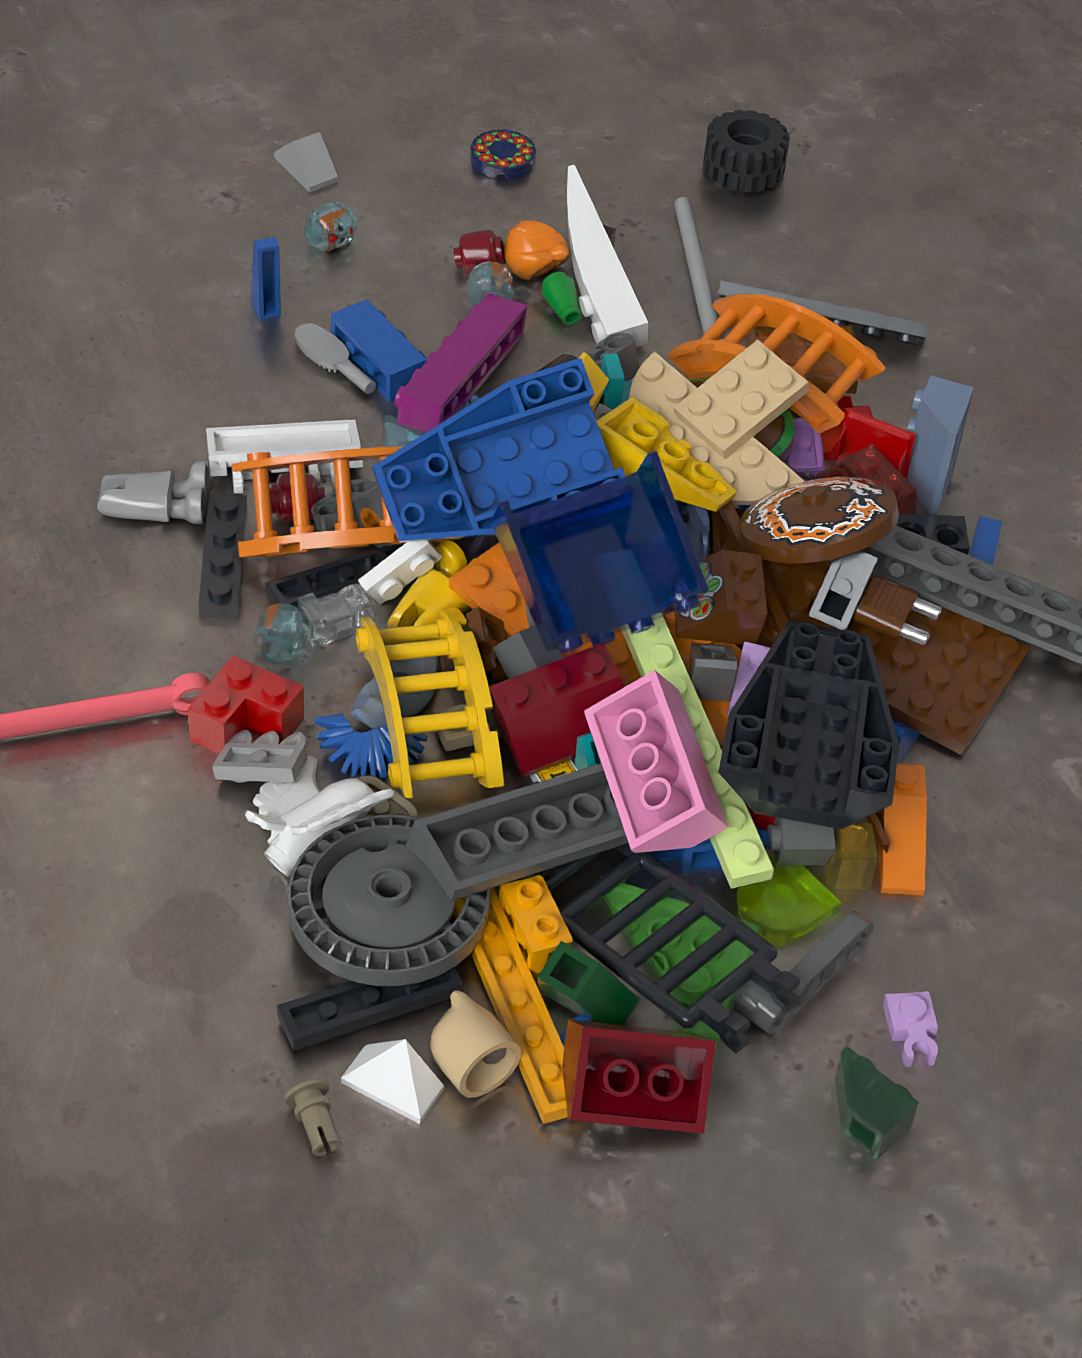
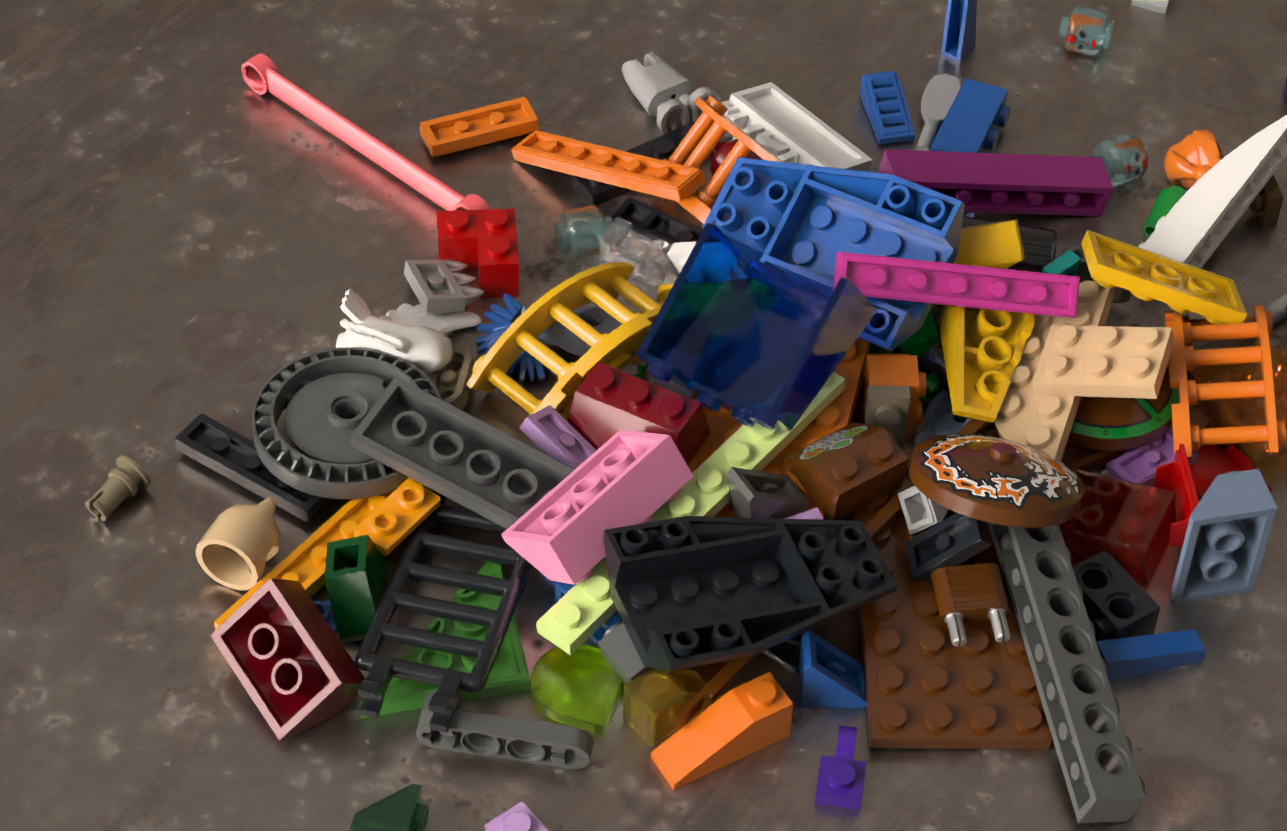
camera: 60 degrees right, 0 degrees up
white slope [341,1039,444,1124] -> none
dark red head [453,230,506,278] -> none
none -> orange plate [420,96,539,158]
none -> orange tile [511,130,706,202]
none -> lavender plate [519,405,597,469]
none -> dark purple plate [815,725,867,810]
none -> dark pink tile [832,252,1080,318]
none -> blue slope [860,71,915,145]
none -> light grey slope [898,486,949,535]
none -> yellow plate [1081,230,1247,324]

